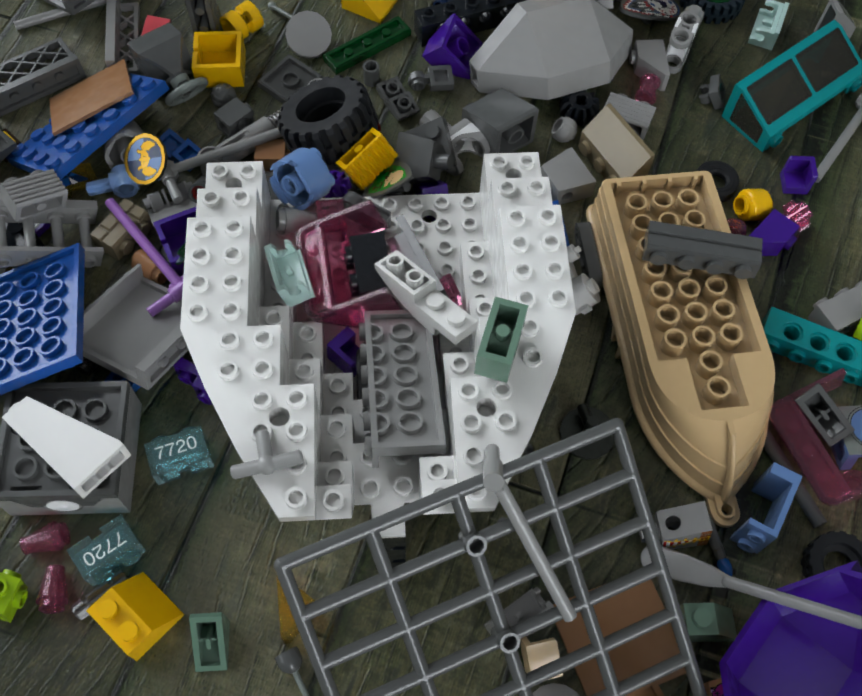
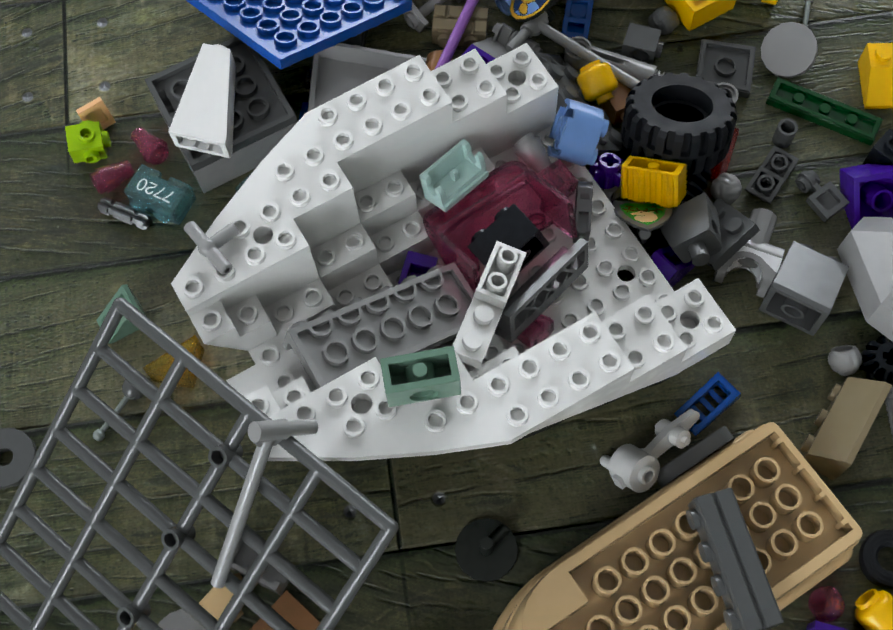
camera: 70 degrees right, 5 degrees up
yellow slope [86,572,185,661] -> none
light grey torso [541,147,596,205] -> none
none -> yellow head [576,60,618,105]
none -> light grey piece [710,173,742,205]

